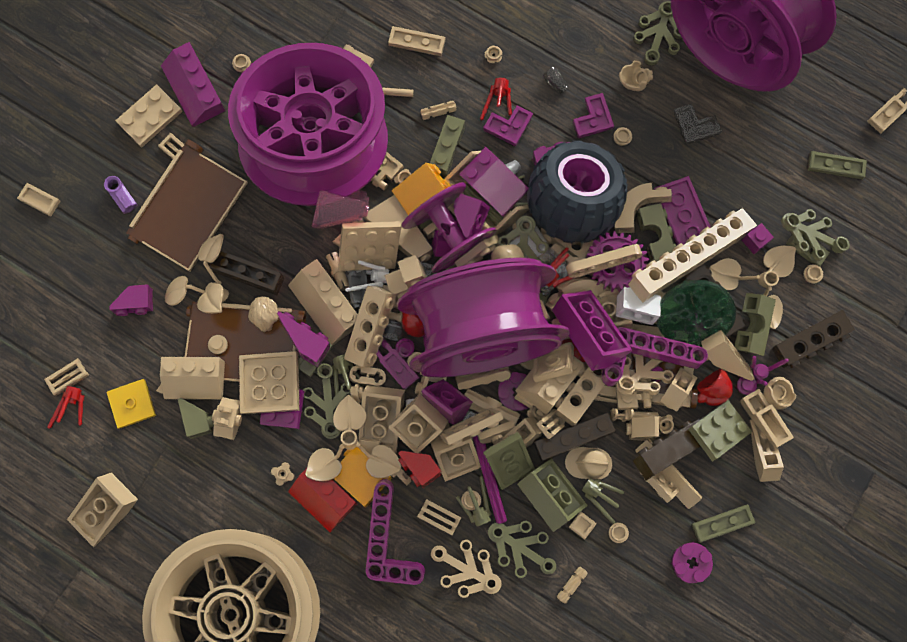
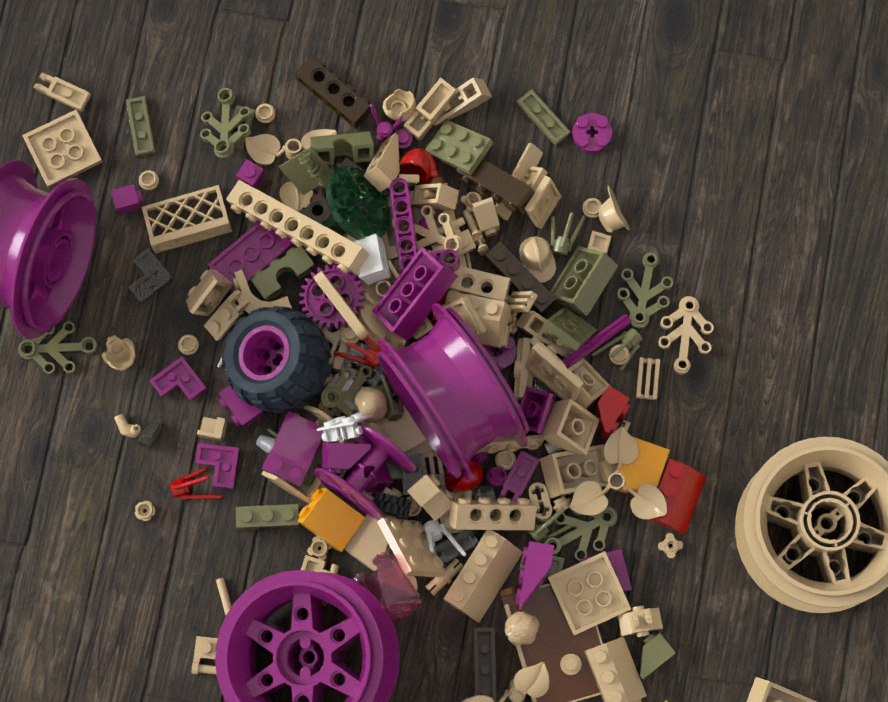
camera: 110 degrees left, 0 degrees up
magenta beam [366,479,425,585] -> none
tan plate [388,26,446,57] -> none
tan axle [420,101,456,120] -> none
tan axle [557,567,587,603] -> none
none -> tan plate [22,110,103,188]
none -> magenta brick [111,184,144,214]
none -> tan arm [114,414,141,438]
none -> tan plate [139,170,159,190]
none -> tan fence [142,185,232,254]
none -> tan slope [186,268,234,316]
none -> tan panel [197,417,228,442]
none -> tan hinge [204,289,250,341]
none -> olive hinge [279,146,335,195]
none -> white hinge [317,412,372,443]
none -> black tyre [373,492,412,519]
none -> tan tile [399,174,419,186]
none -> tan tile [525,176,561,229]
none -> tan piece [599,186,630,232]

